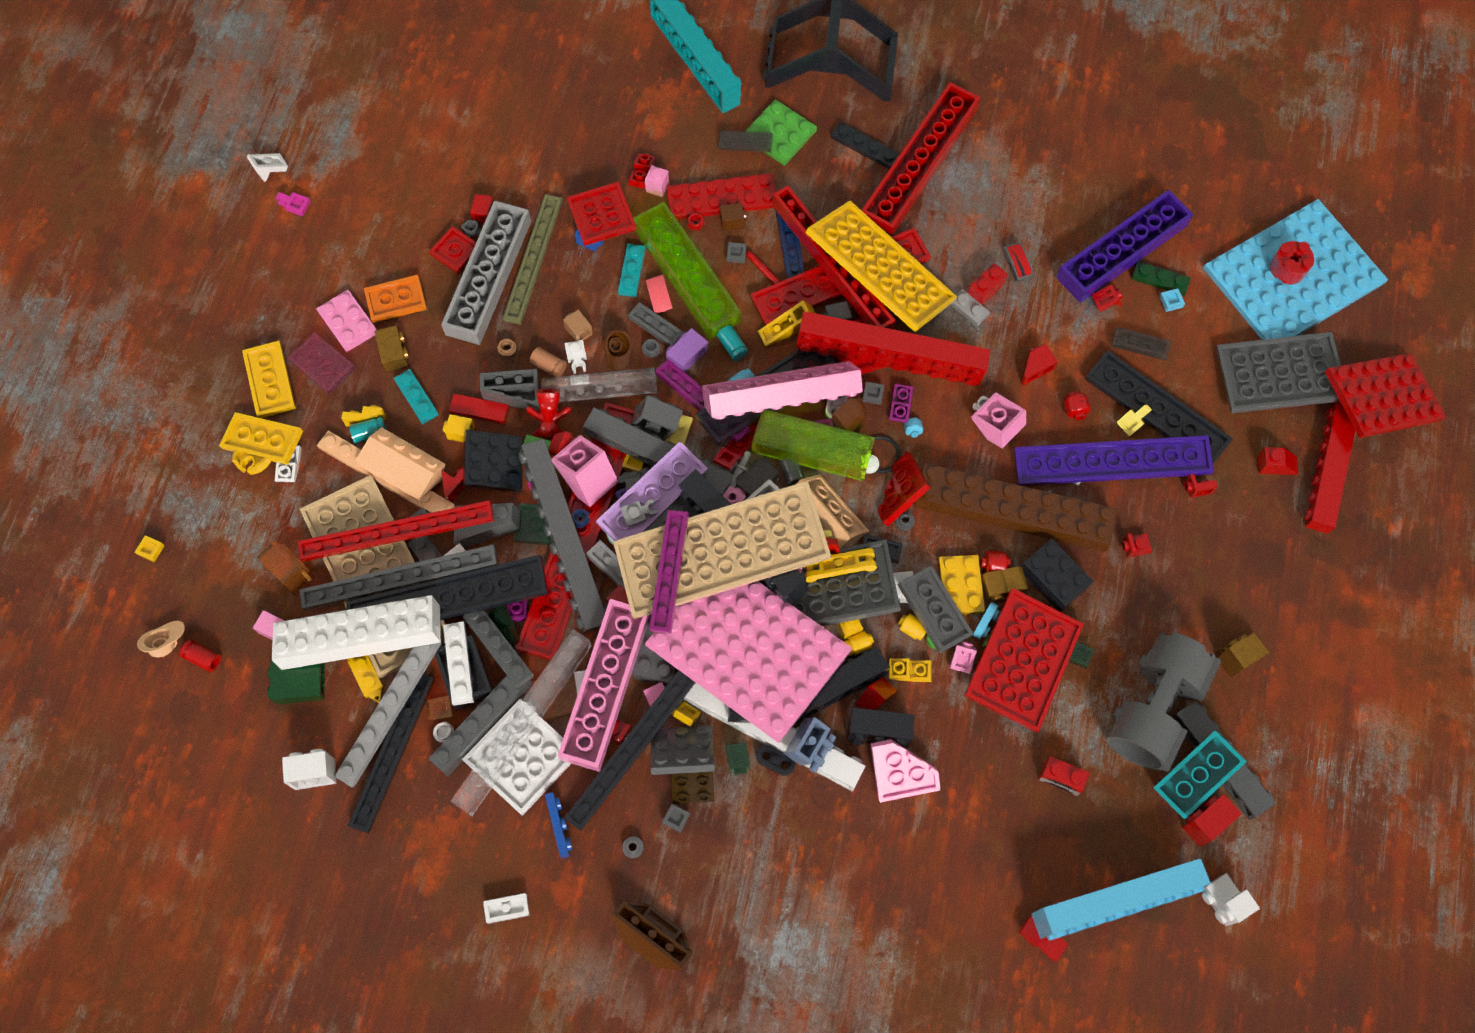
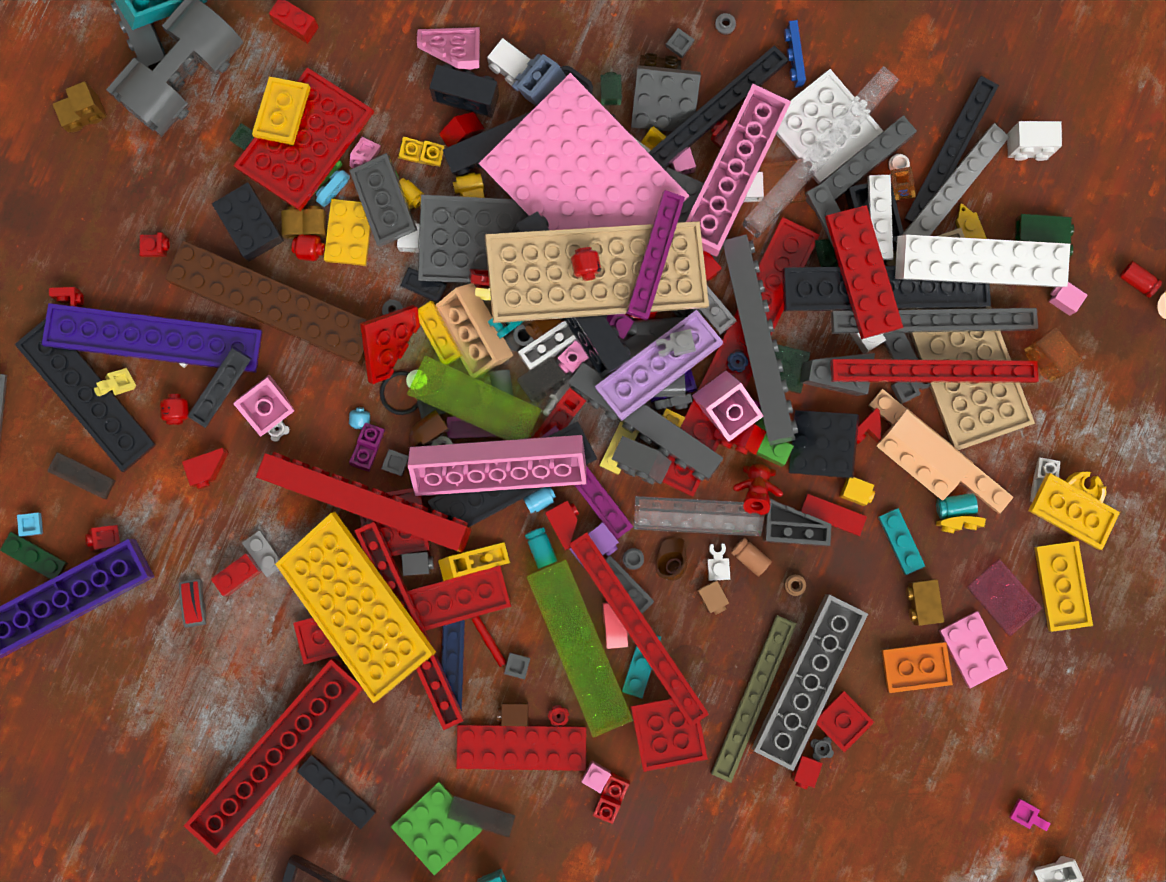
camera: 175 degrees left, 15 degrees up
yellow plate [804,548,877,582] -> none
none -> black plate [188,347,252,428]
none -> yellow plate [252,76,311,145]
none -> yellow tile [418,301,463,366]
none -> red slope [545,501,579,551]
none -> red plate [569,532,709,727]
none -> red head [571,247,602,281]
none -> red plate [825,205,904,340]

